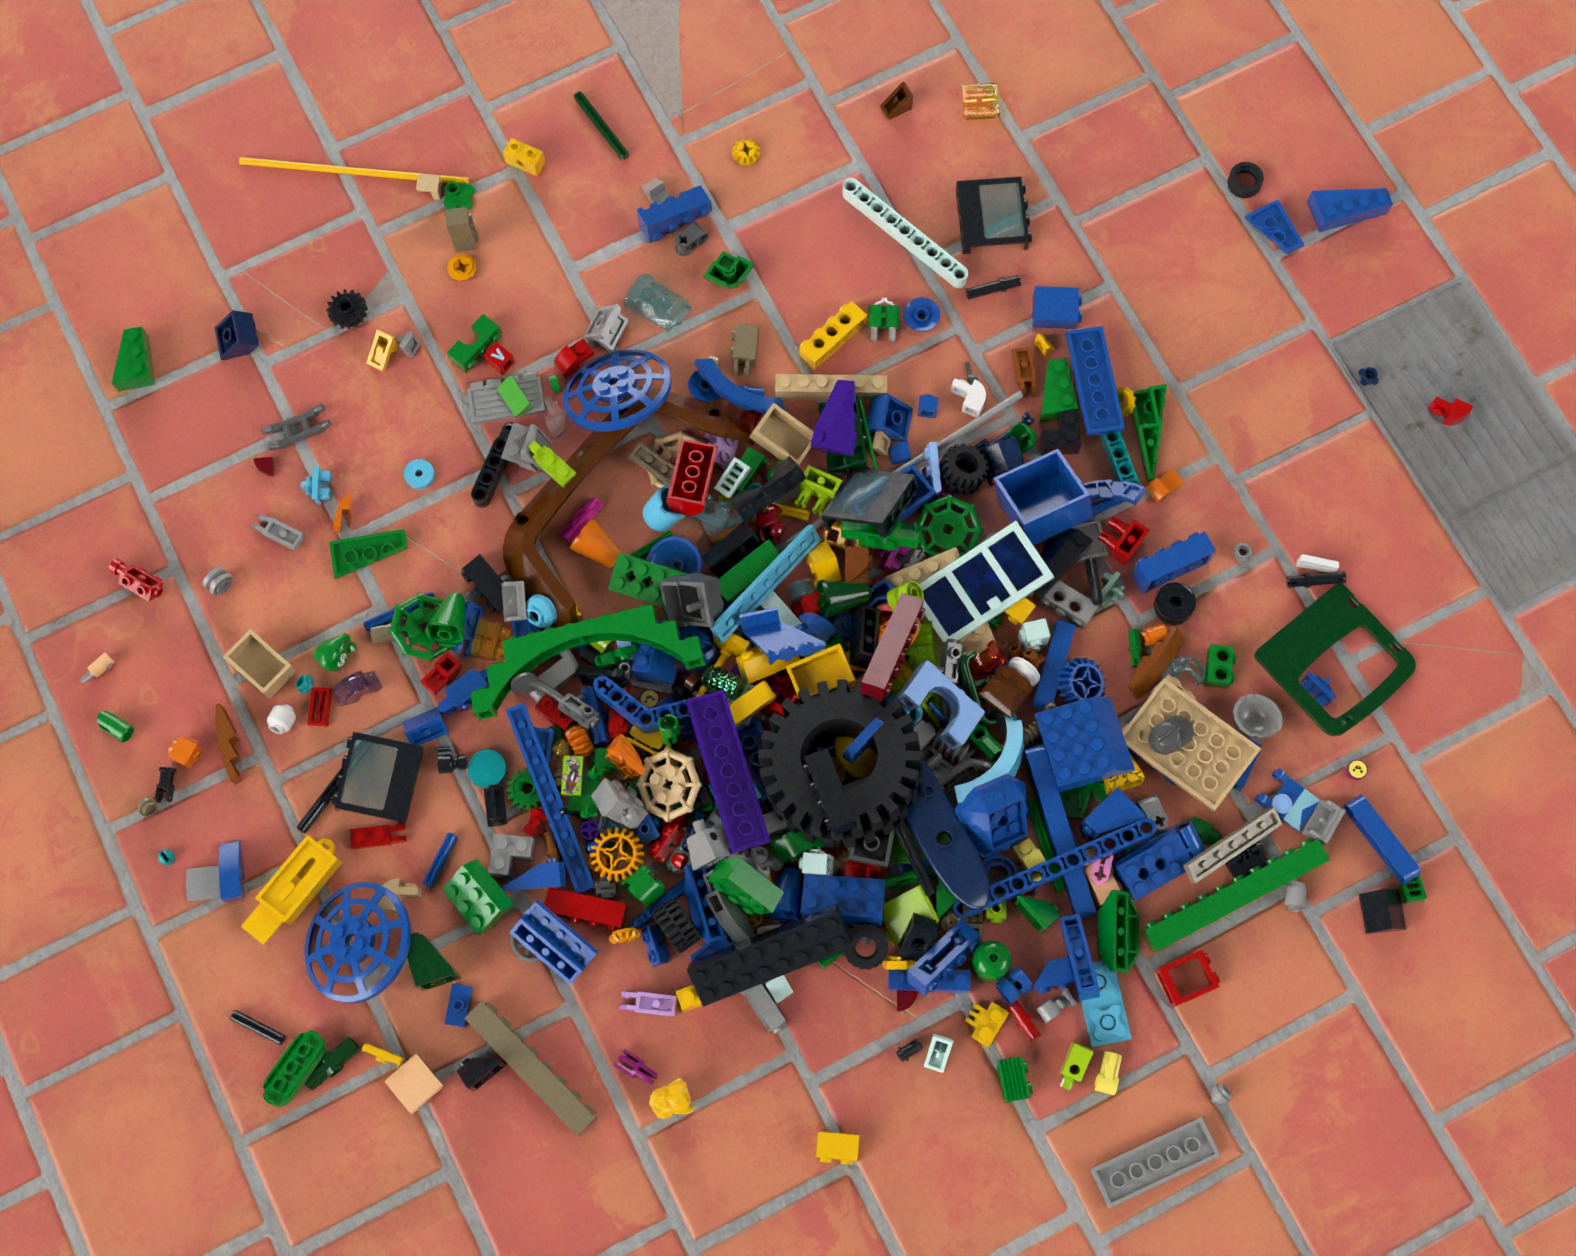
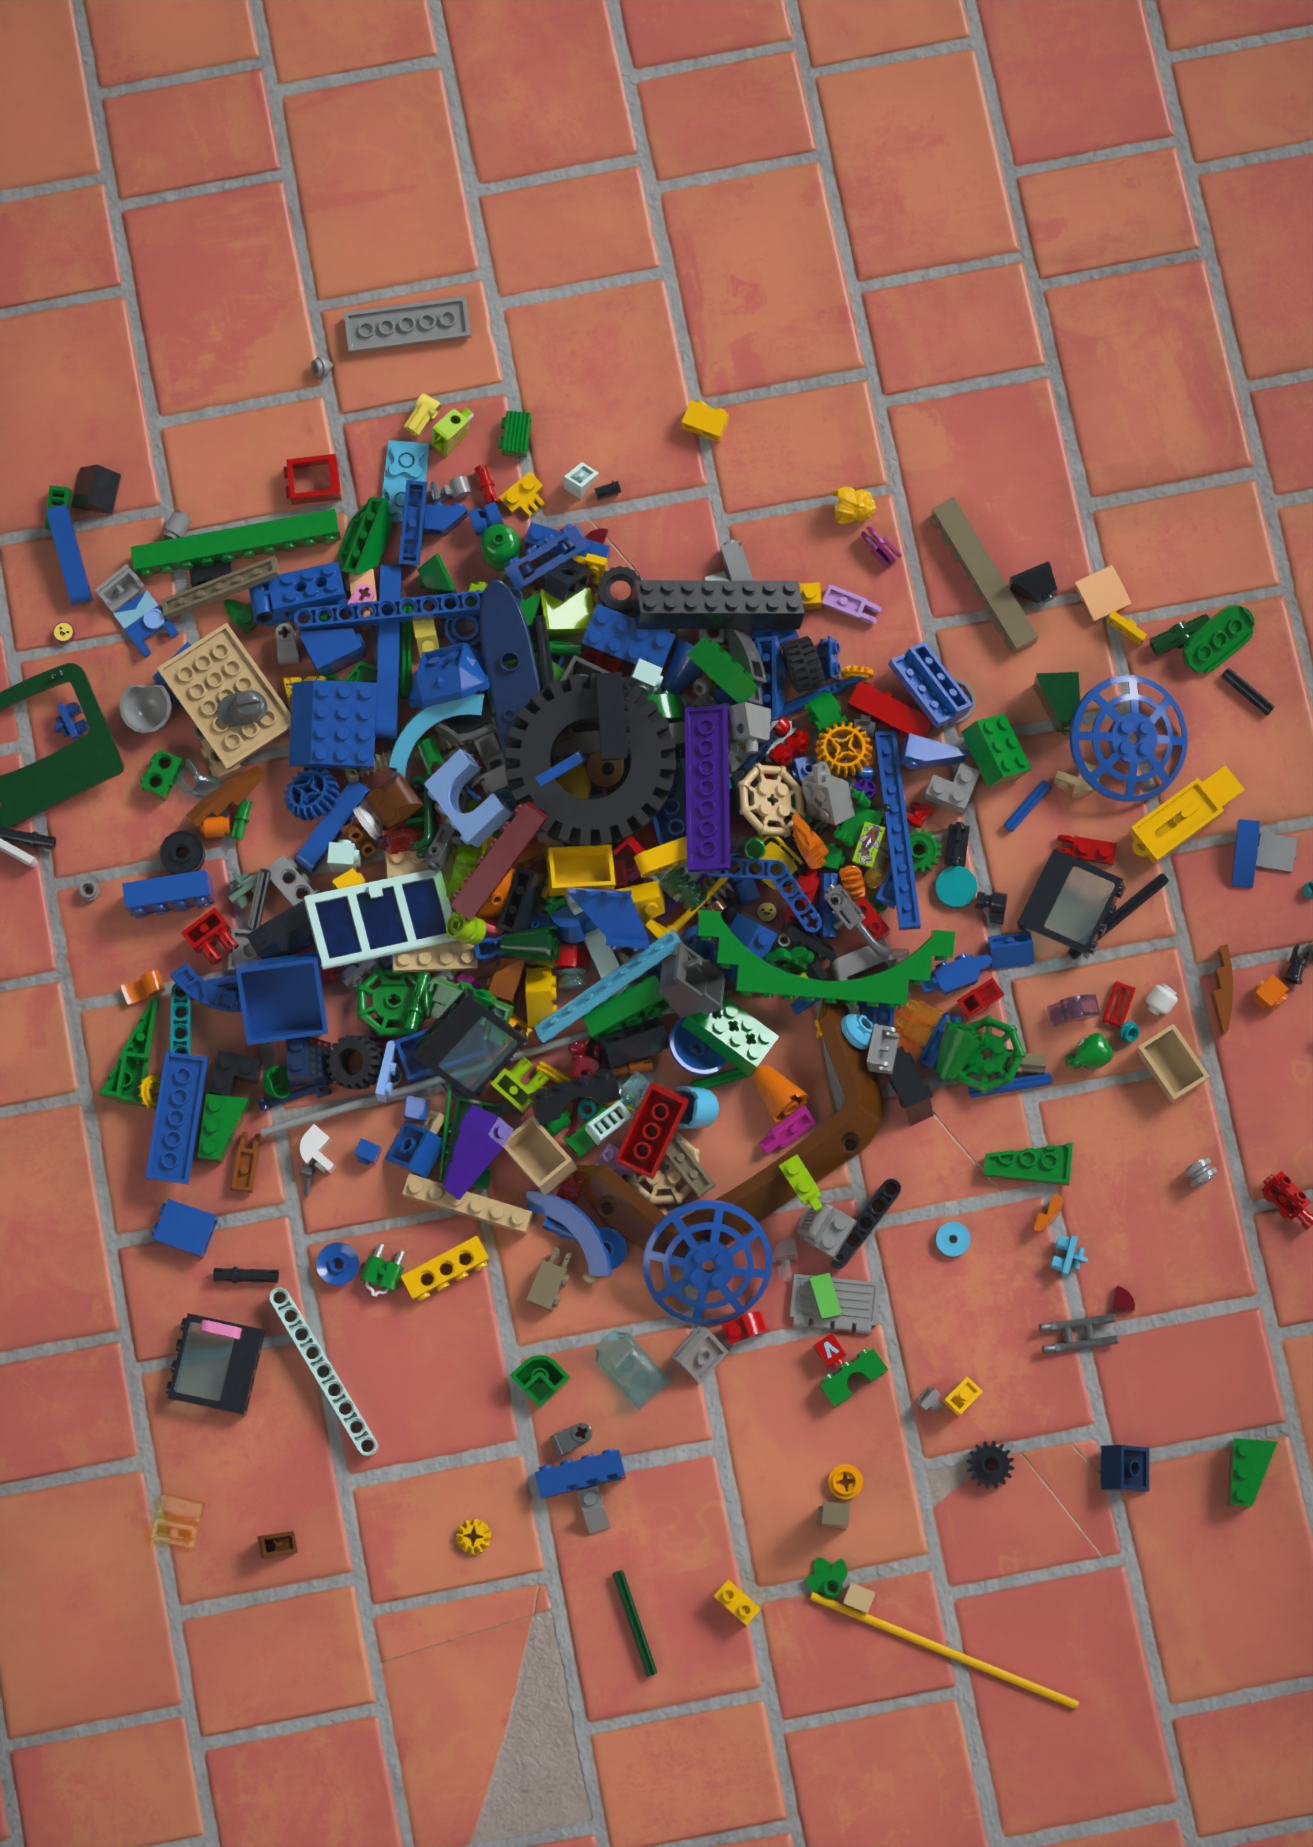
camera: 160 degrees left, 5 degrees up
light grey hinge [251,514,305,552] -> none
blue plate [445,984,473,1028] -> none
dark orange pin [542,831,562,862] -> none
green tile [549,374,562,394] -> none
yellow slope [1034,334,1055,356] -> none
none -> bright pink beam [200,1320,242,1340]
none -> green pin [403,972,431,1034]

